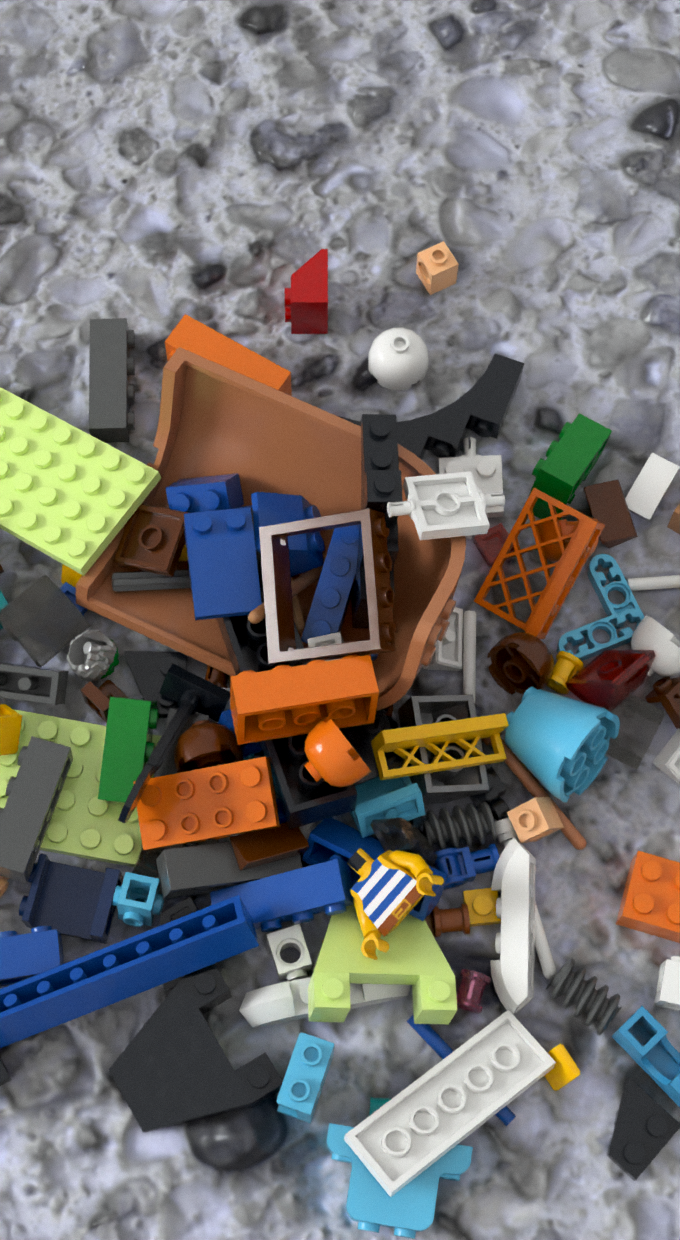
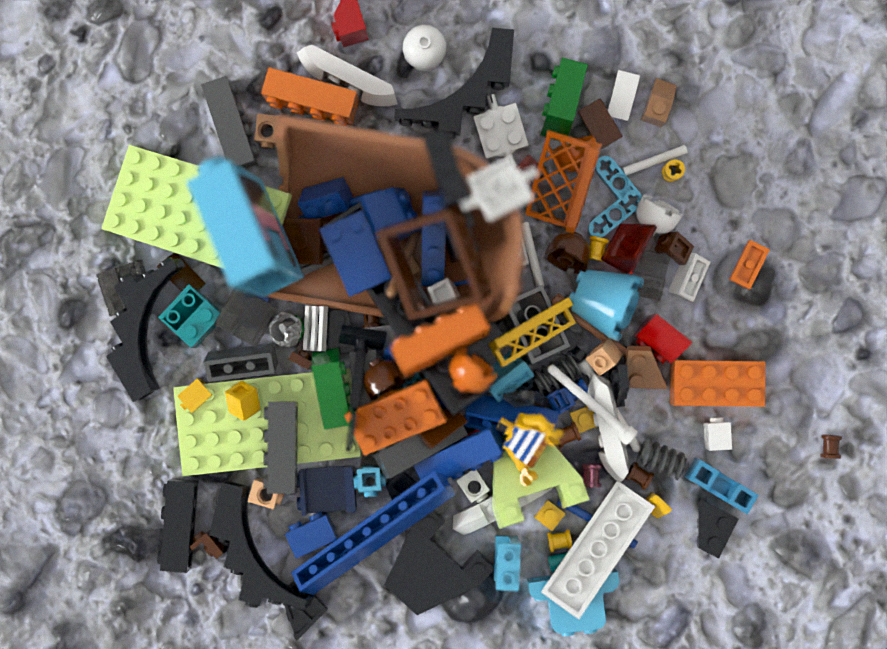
camera: 10 degrees left, 20 degrees up
none -> medium azure brick [186,157,304,297]
none -> medium nougat brick [254,114,279,149]
none -> white brick [297,45,398,106]
none -> white tile [303,306,328,351]
none -> yellow plate [534,499,566,531]
none -> yellow bush [547,529,572,553]
none -> white piece [548,365,638,445]
none -> black wing [609,364,629,407]
none -> medium nougat wing [625,346,667,389]
none -> reddish brown bush [625,461,654,490]
none -> red slope [633,314,693,364]

